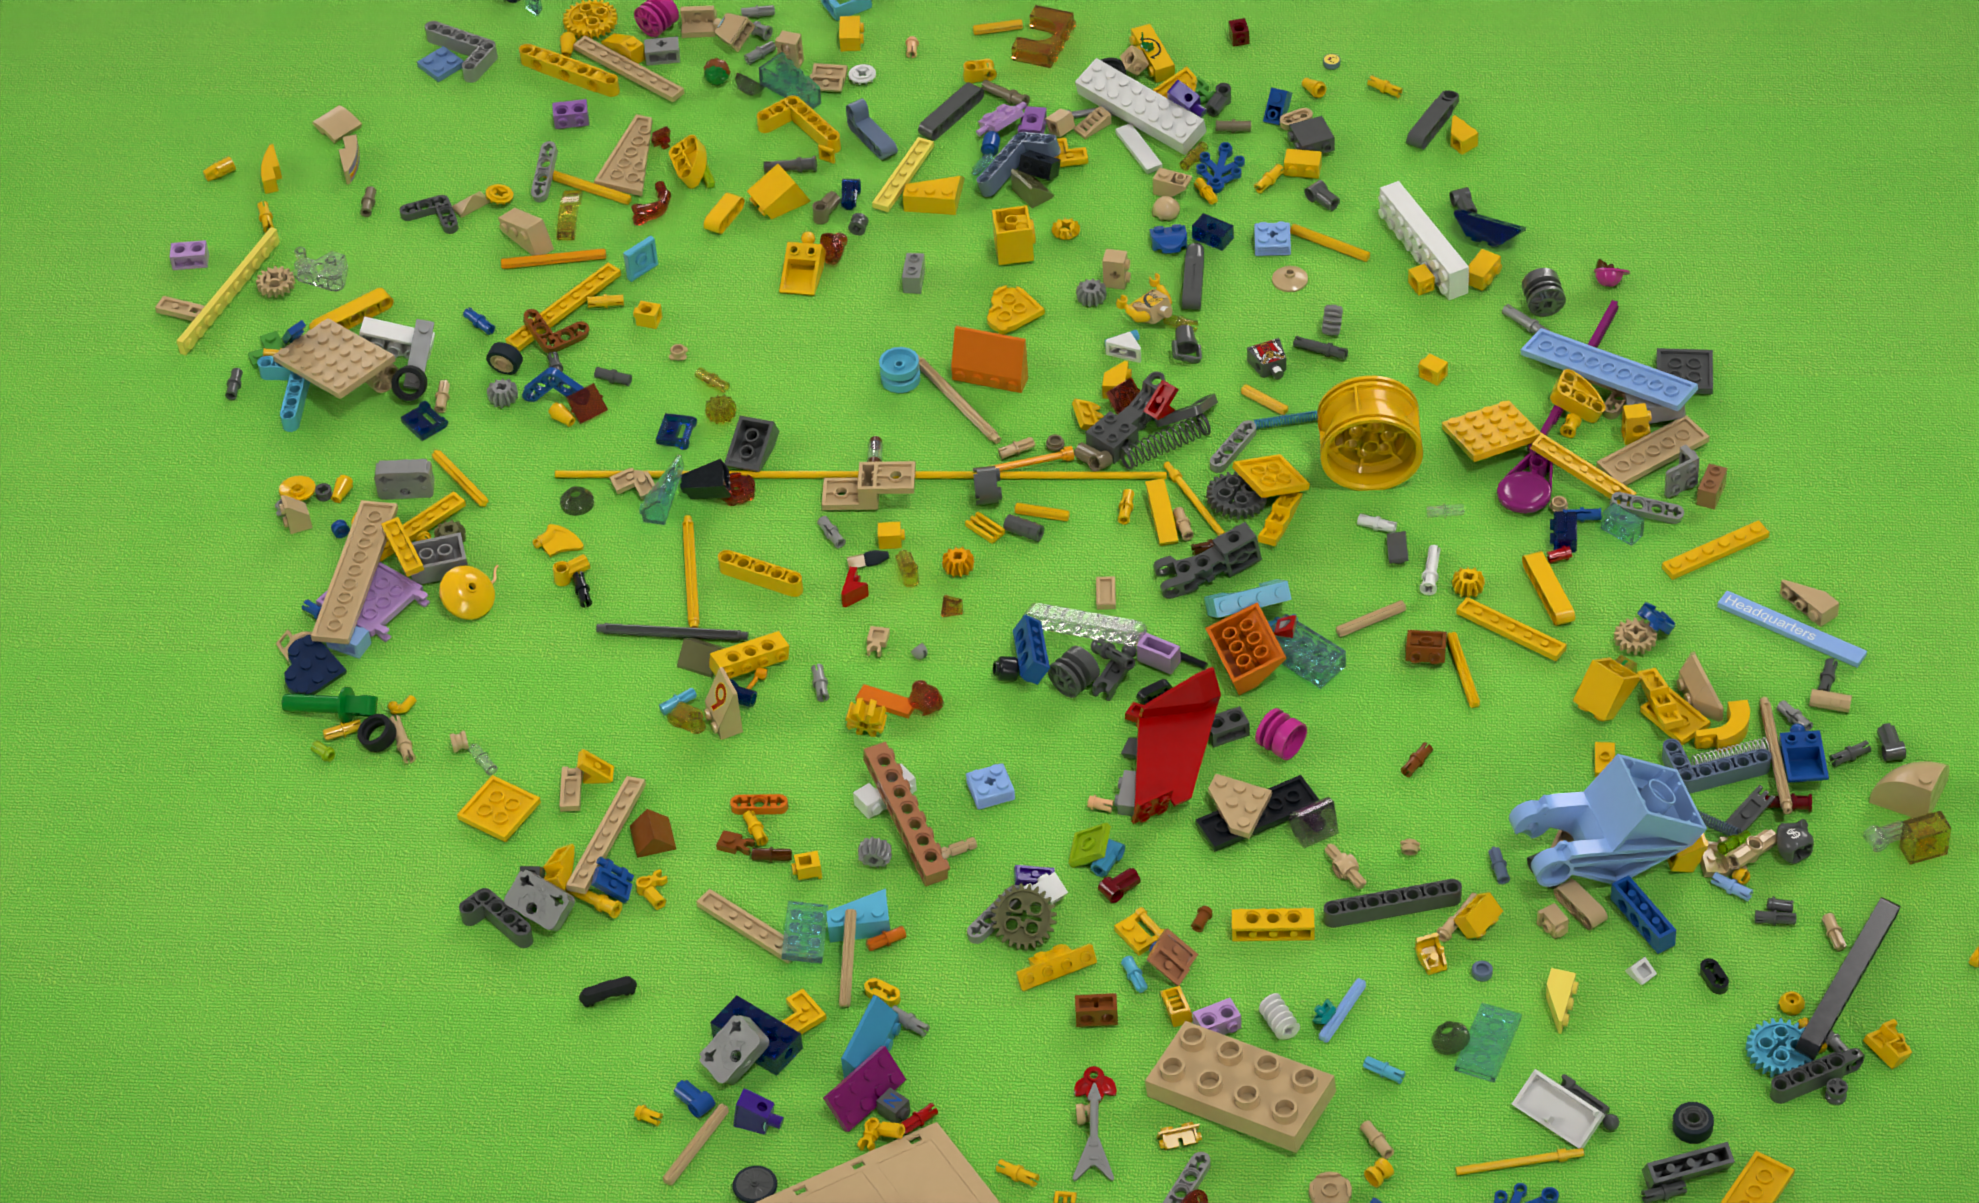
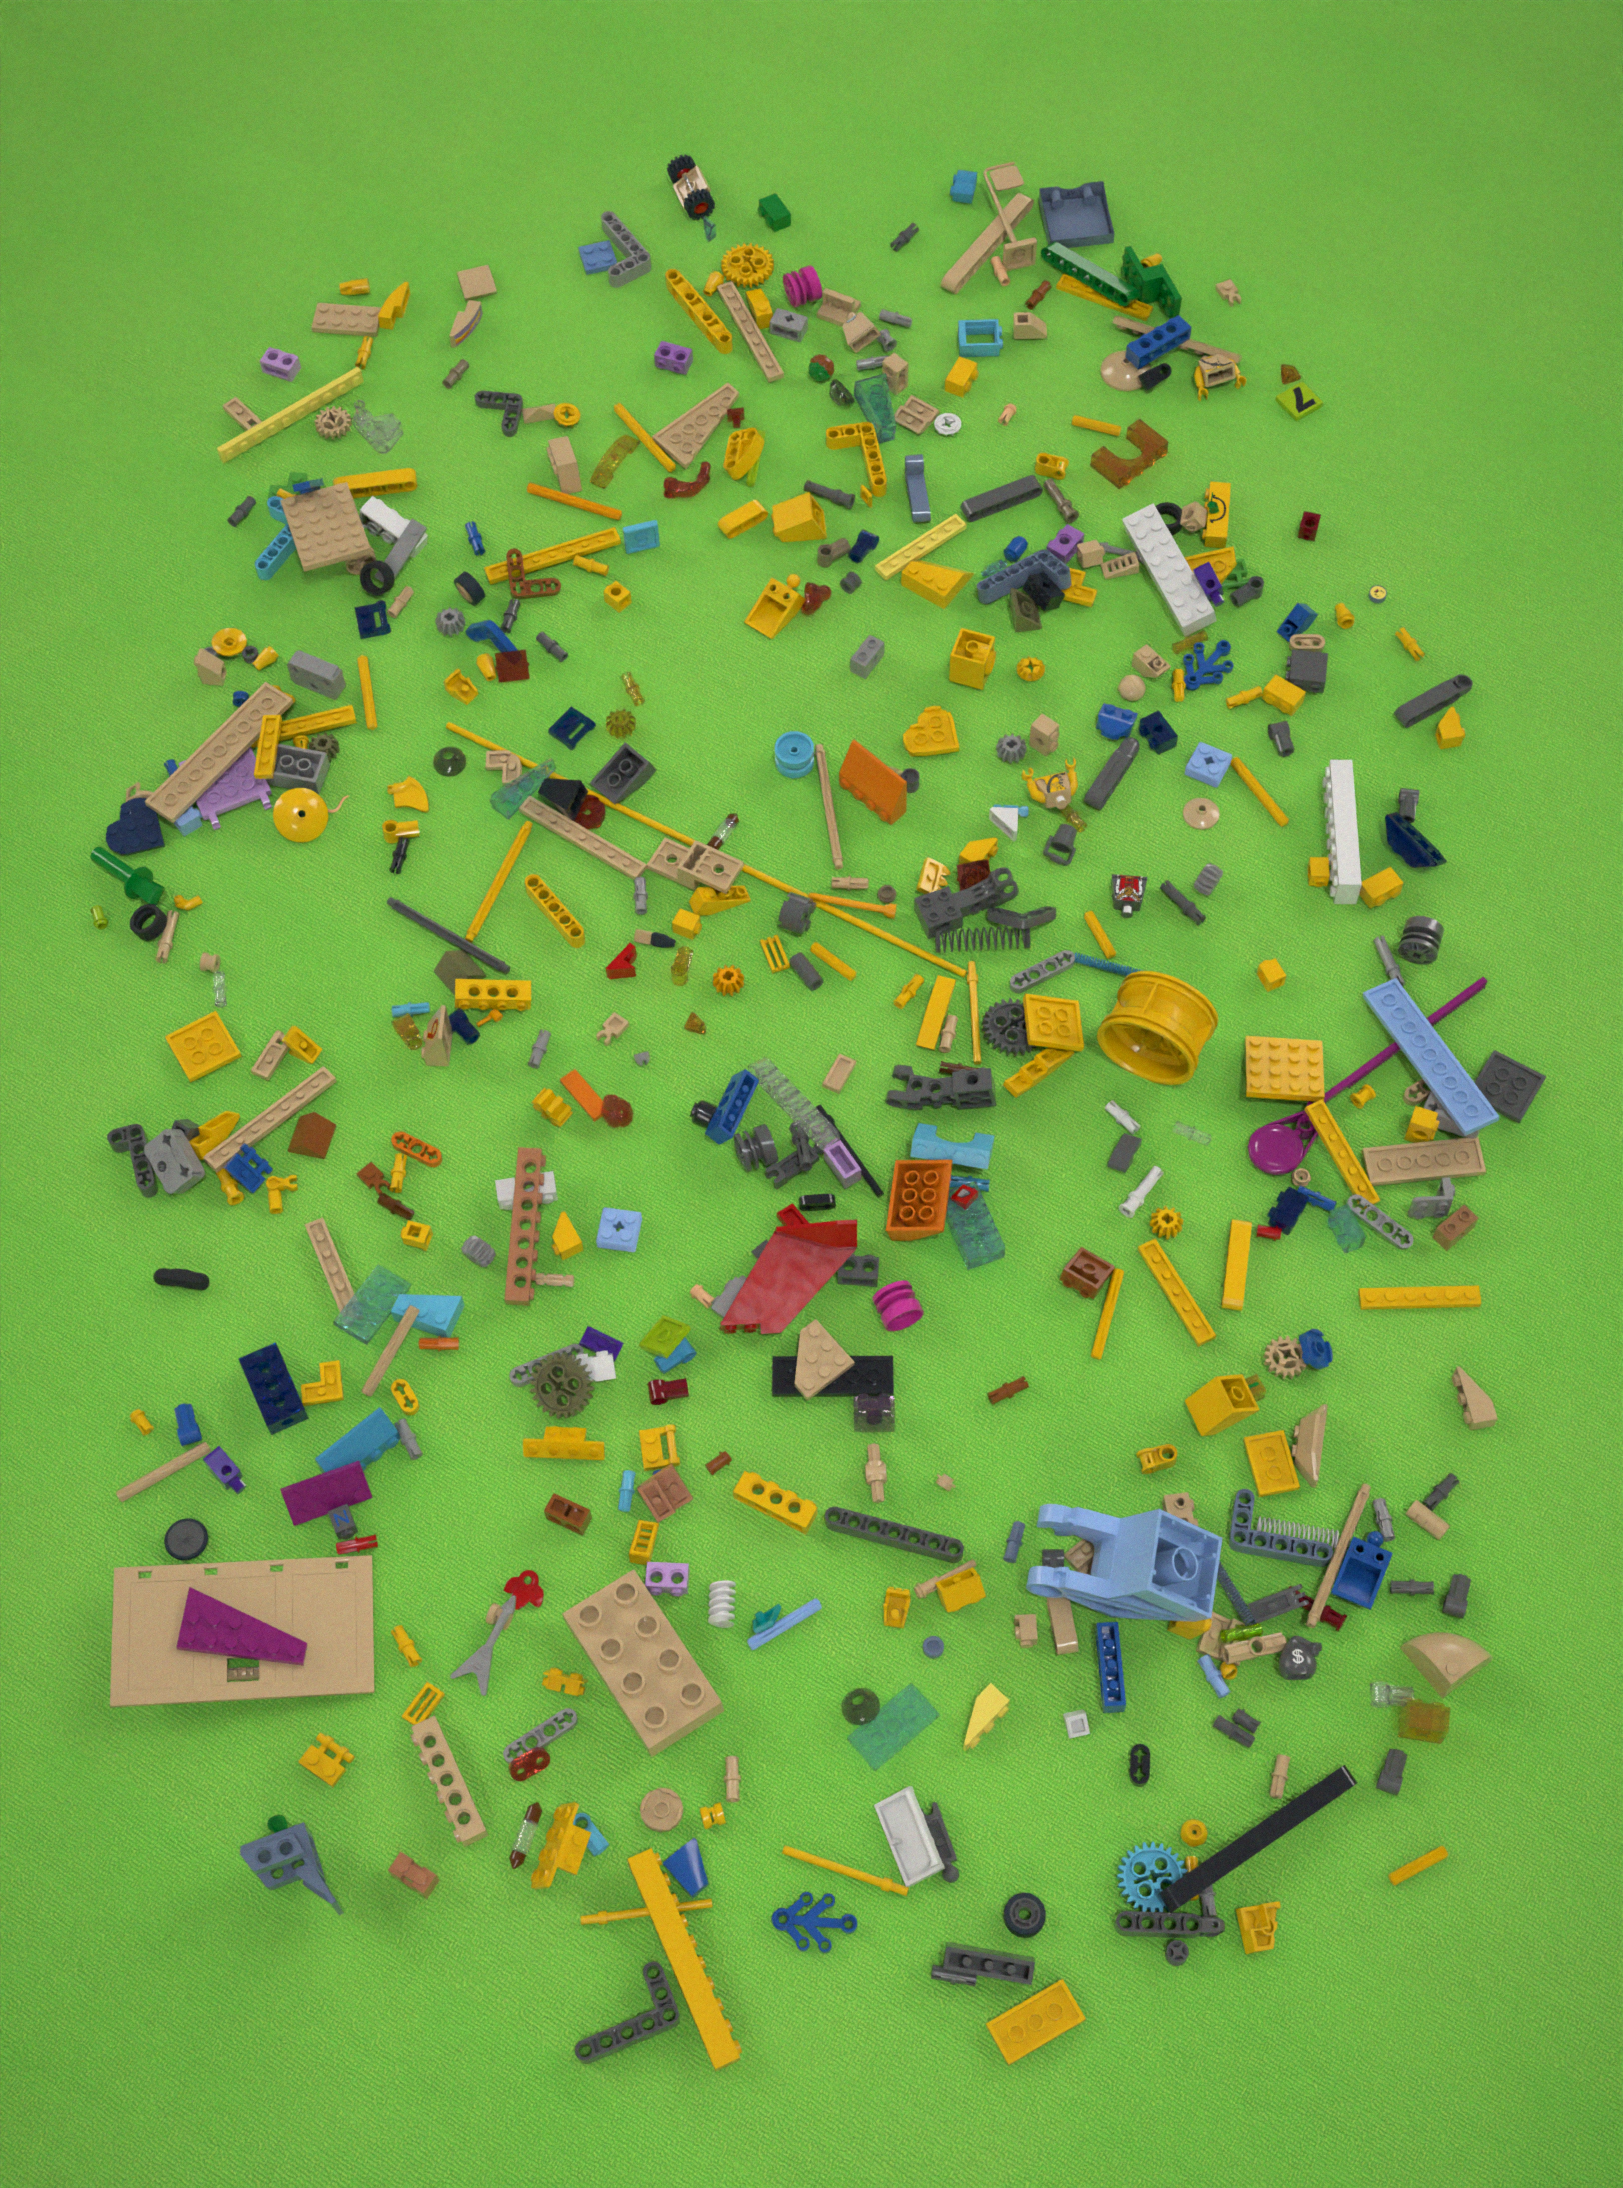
camera: 25 degrees right, 15 degrees up
yellow axle [323,719,361,741] -> none
light grey beam [531,141,558,203] -> none
tan plate [669,344,688,360] -> none
light grey axle [699,1015,769,1085] -> none
yellow bar [857,1117,905,1151] -> none
lavender plate [976,101,1027,137] -> none
dark tan piece [1074,442,1113,472] -> none
white tile [1115,123,1163,174] -> none
red slope [1143,380,1179,420] -> none
dark tan pin [1216,119,1251,133] -> none
tan axle [1336,600,1406,637] -> none
medium azure axle [1363,1056,1405,1084] -> none
yellow beam [1550,369,1606,423] -> none
dark pink piece [1594,259,1630,287] -> none
yellow plate [1595,742,1615,777] -> none
yellow slope [1637,668,1684,731] -> none
yellow arch [1694,700,1750,753] -> none
light blue tile [1717,591,1867,668] -> none
none -> tan plate [311,303,382,337]
none -> yellow hand [443,668,479,705]
none -> tan plate [519,795,647,880]
none -> yellow slope [551,1211,584,1261]
none -> yellow slope [689,885,751,916]
none -> yellow piece [1136,1444,1177,1474]
none -> dark grey piece [1376,1749,1408,1796]

